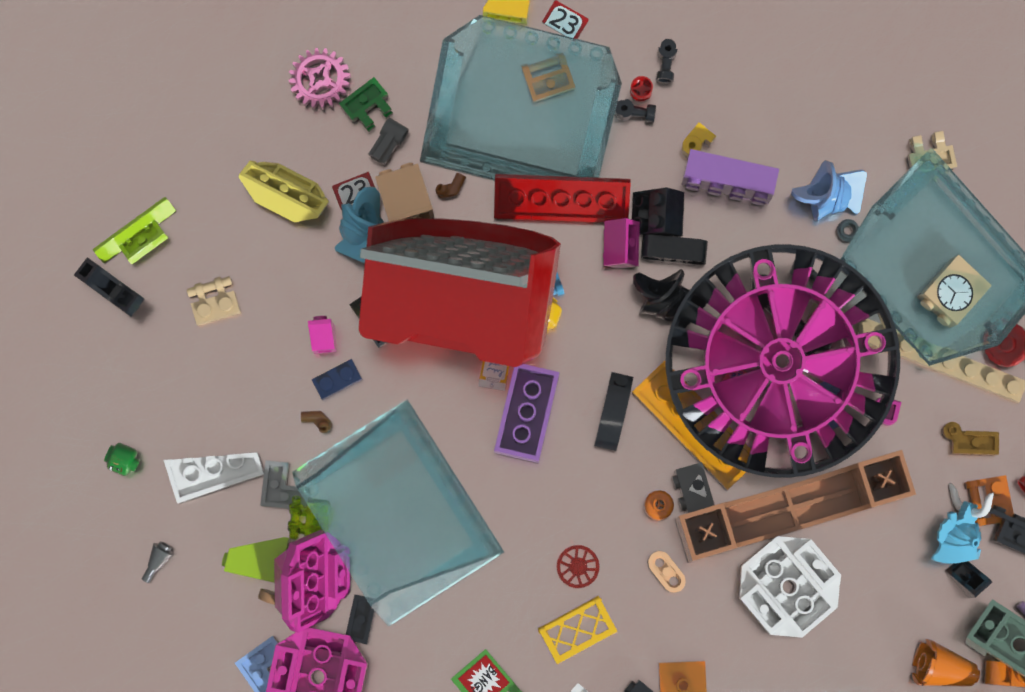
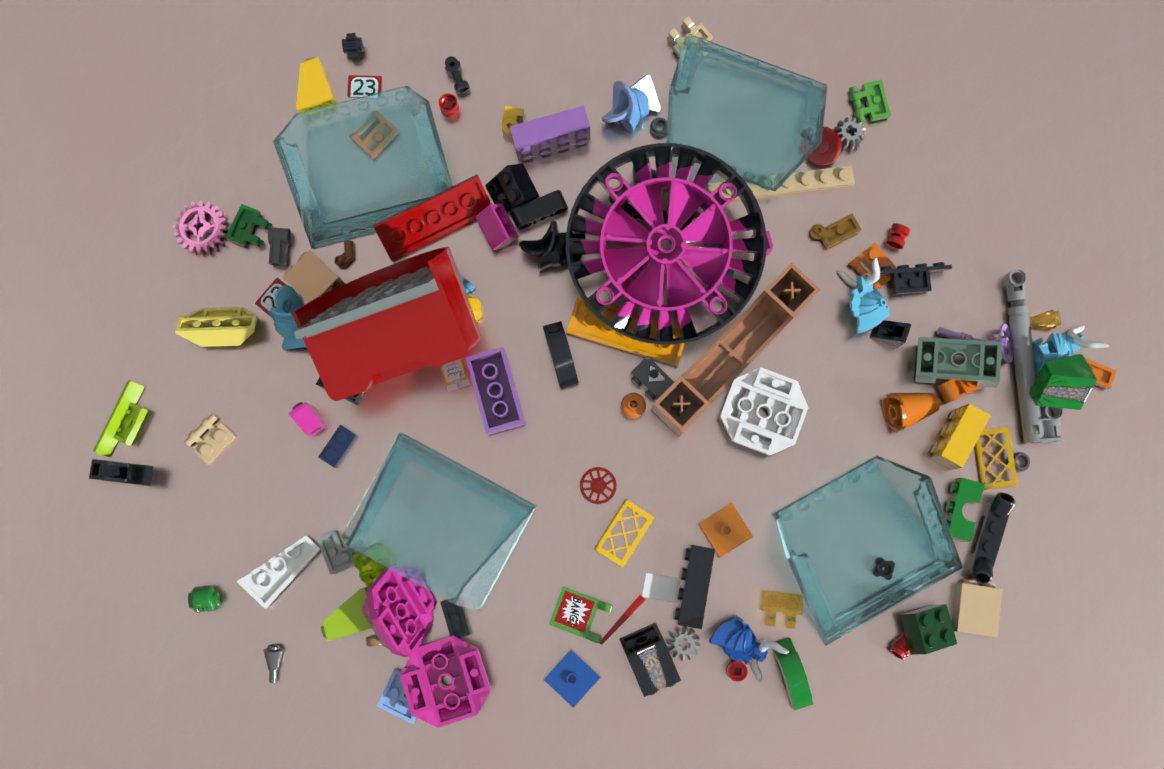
camera: 30 degrees left, 0 degrees up
dark orange arm [301,411,332,433] -> none
black leg [614,99,656,123] -> none
light nougat plate [648,551,686,593] -> none
tan brick [917,255,992,328] -> none

